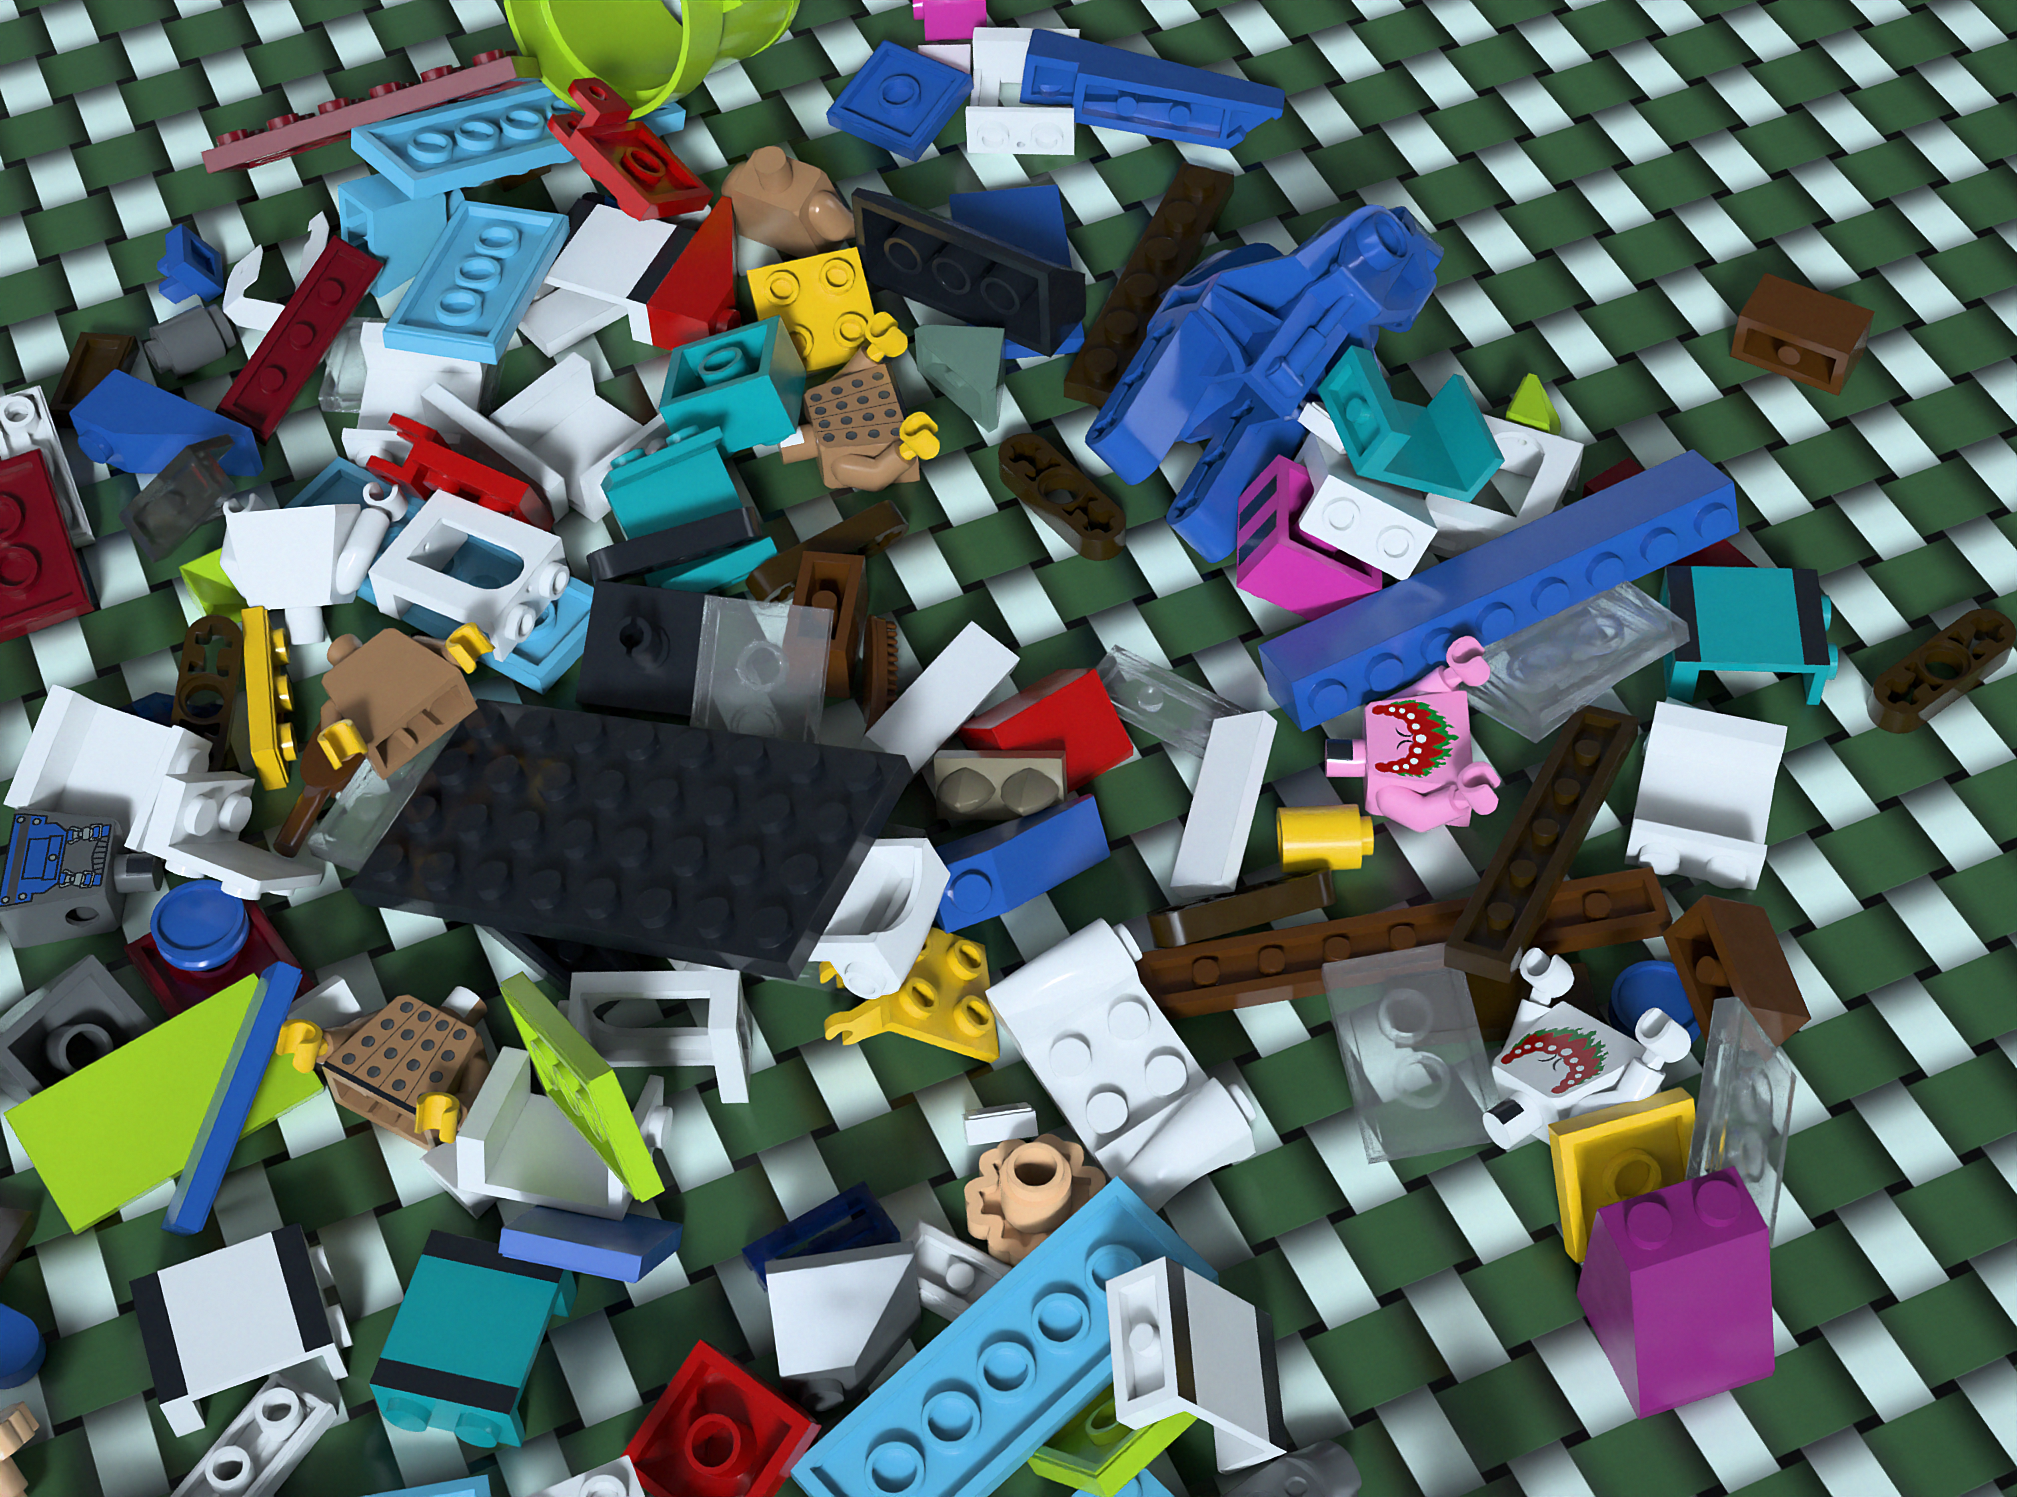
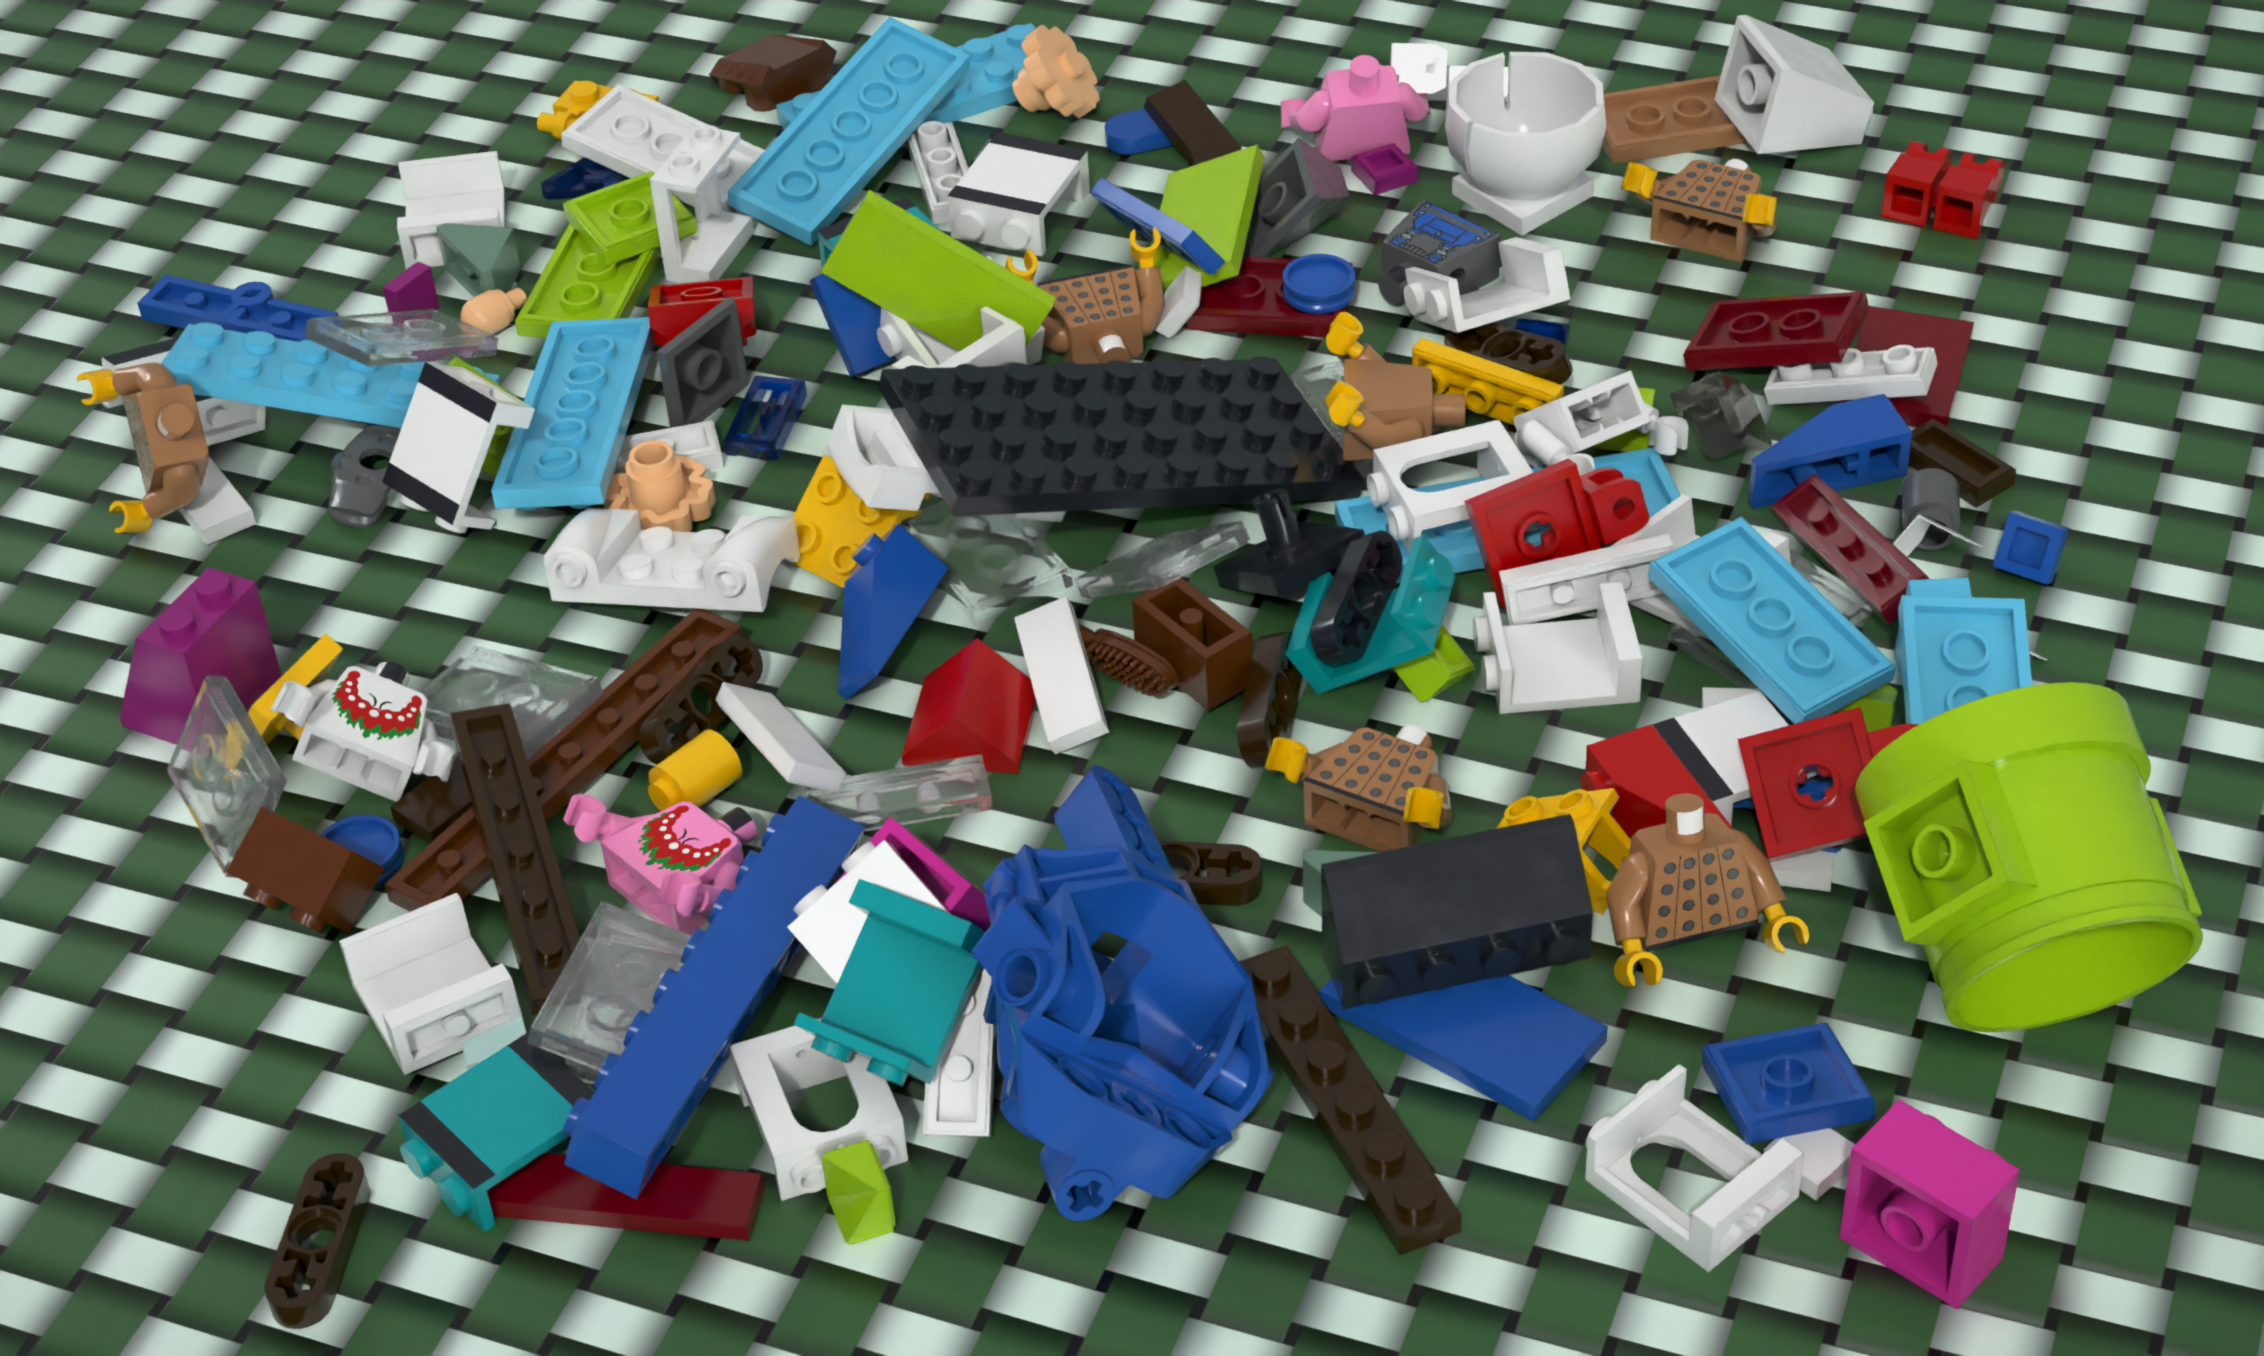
camera: 135 degrees right, 10 degrees down
white bracket [142,771,323,900] -> none
plate [201,48,543,174] -> none
teal brick [659,315,807,461] -> none
dark tan tile [934,750,1068,820] -> none
white tile [962,1102,1038,1145] -> none
blue wedge [1019,29,1285,150] -> none

